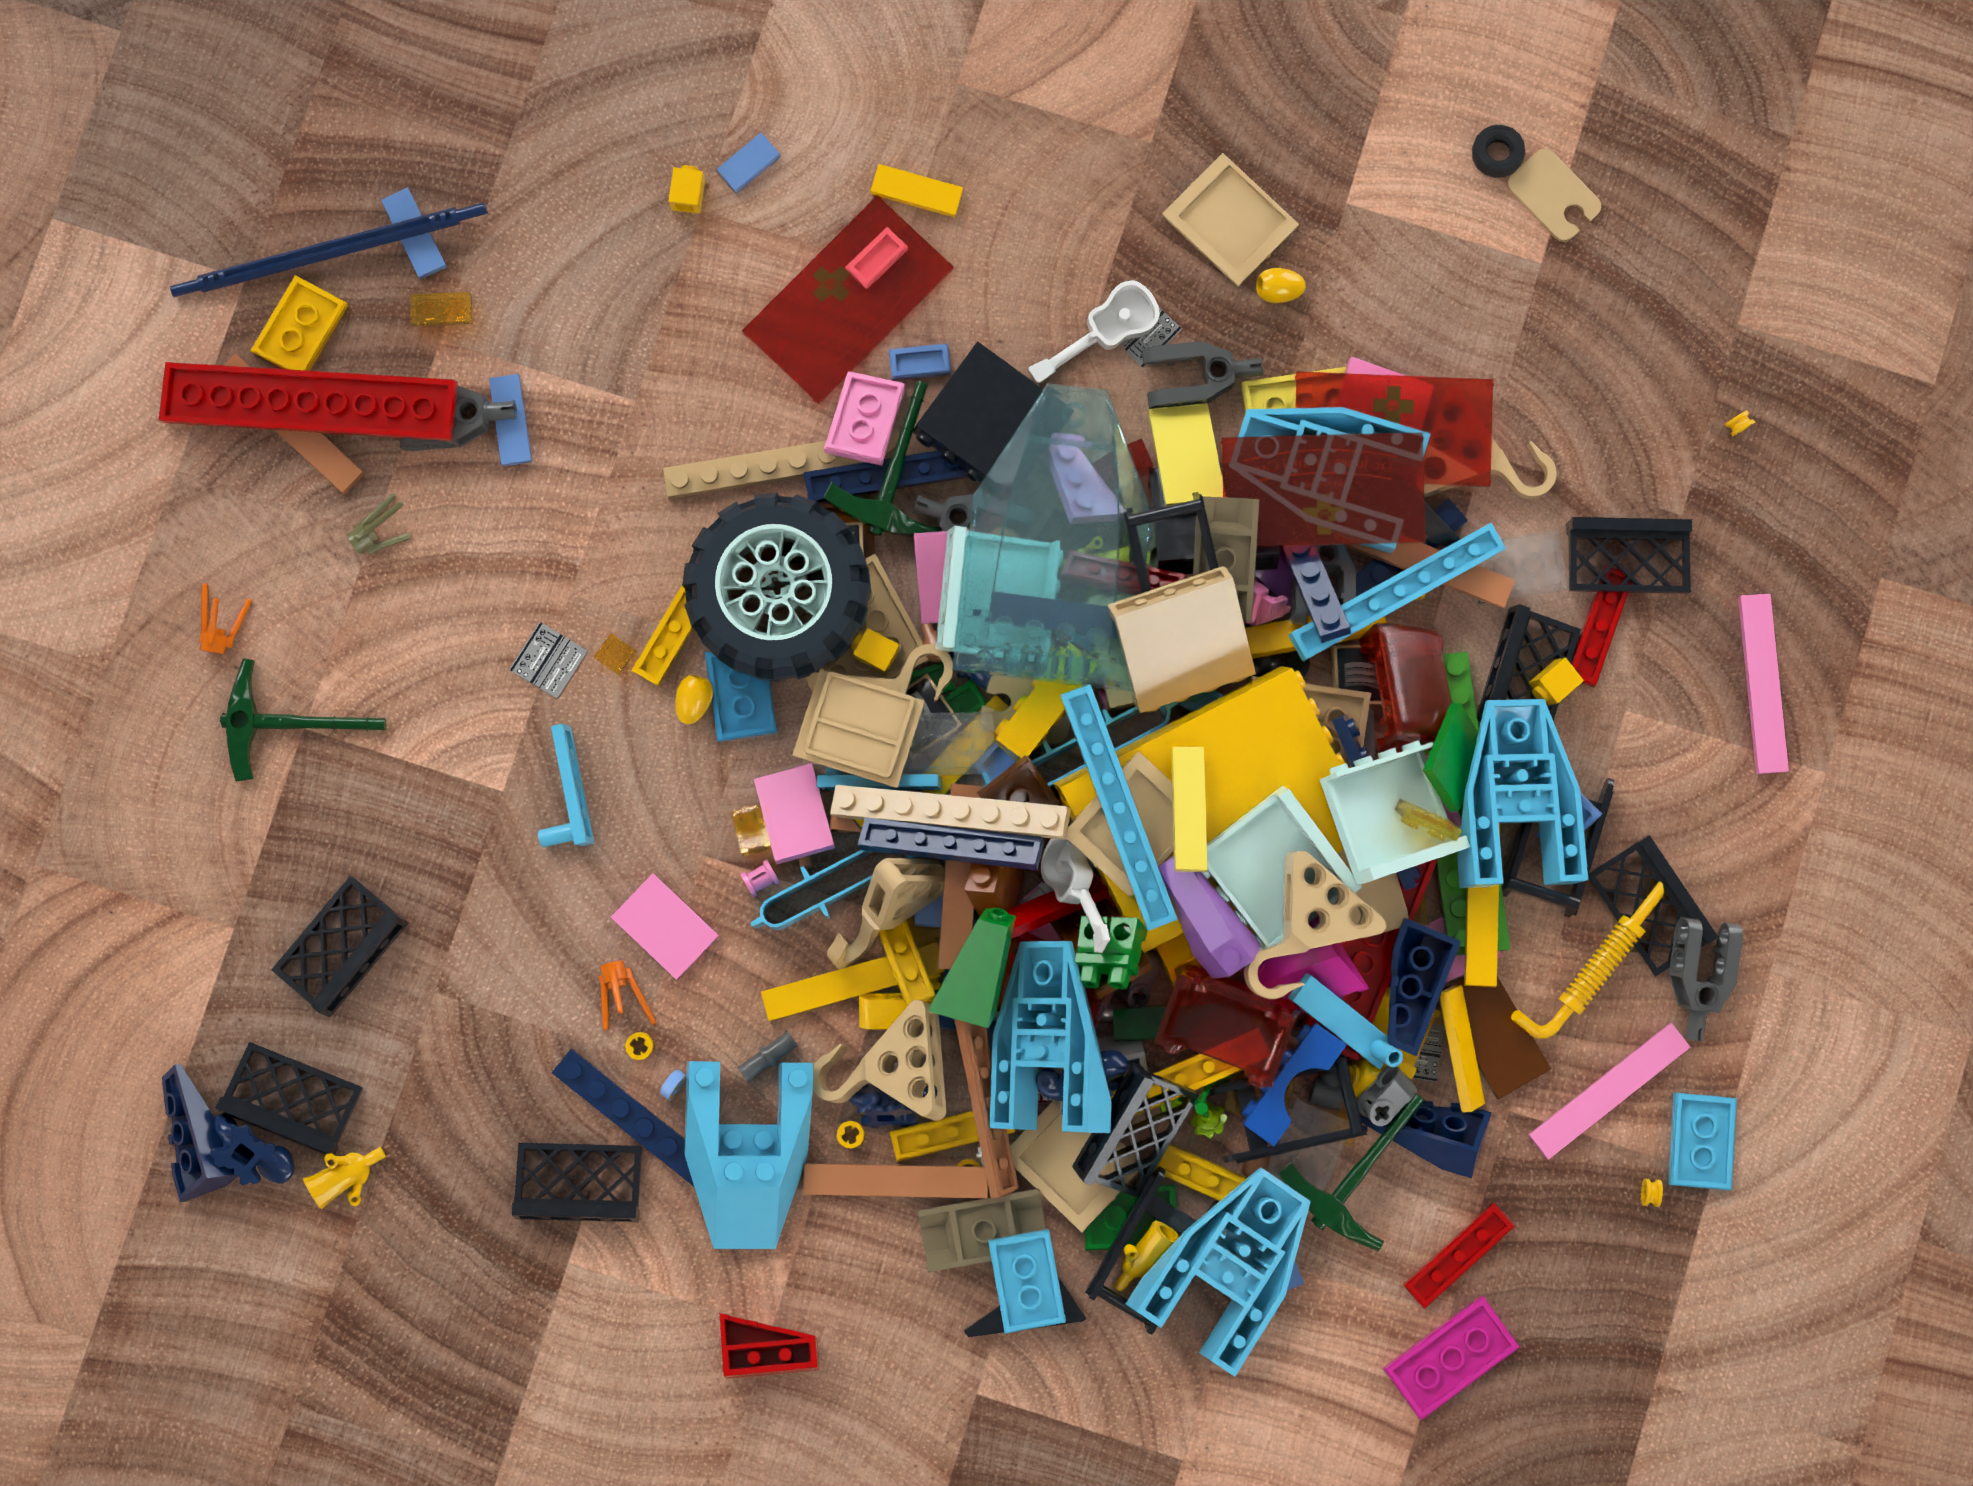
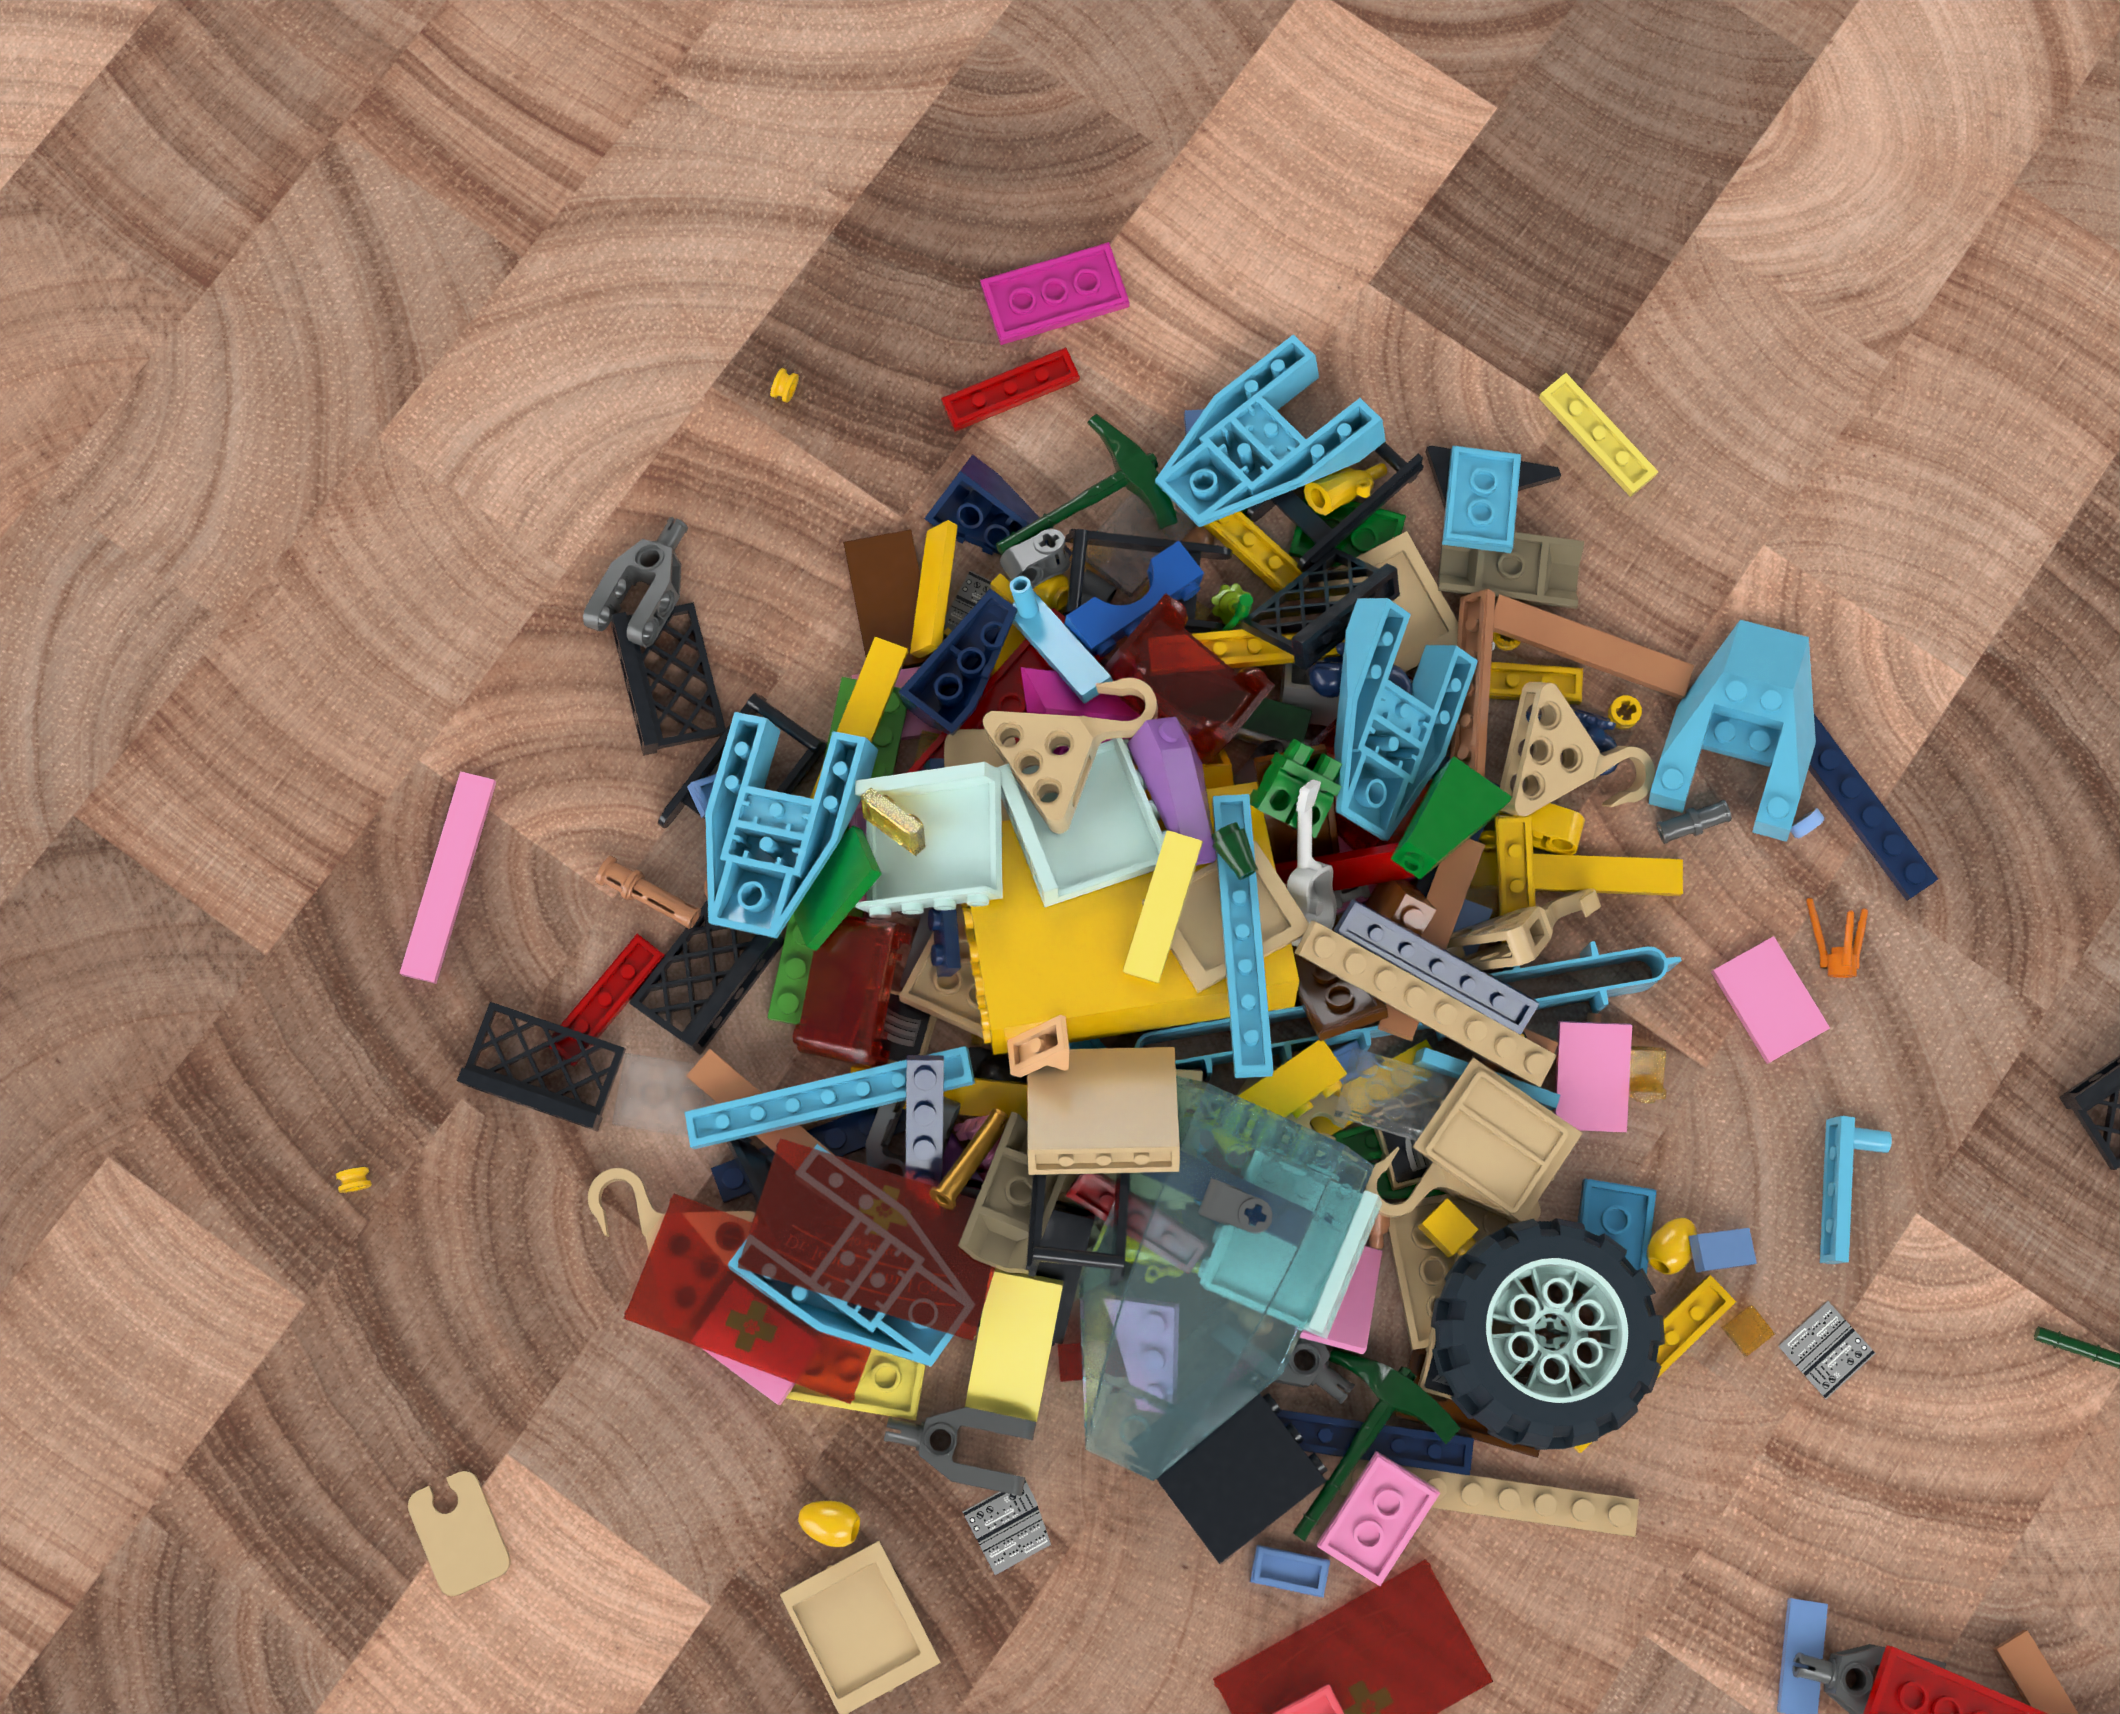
camera: 160 degrees left, 5 degrees down
olive plant [346,494,412,555] -> none
black fence [512,1143,642,1223] -> none
yellow bush [625,1032,654,1060] -> none
red wedge [719,1313,820,1379] -> none
bright pink bush [740,859,780,898] -> none
white piece [1028,280,1160,384] -> none
black tyre [1472,125,1525,178] -> none
yellow piece [1511,881,1664,1039] -> none
yellow brick [1528,657,1584,706] -> none
bright pink tile [1528,1023,1690,1160] -> none
medium azure tile [1668,1093,1737,1190] -> none
none -> nougat pin [595,855,701,929]
none -> pearl gold pin [929,1108,1009,1210]
none -> light nougat slope [1007,1015,1069,1078]
none -> dark grey piece [1197,1178,1273,1234]
none -> dark green cone [1211,822,1259,880]
none -> light yellow plate [1539,373,1658,497]
none -> medium blue tile [1689,1228,1757,1273]

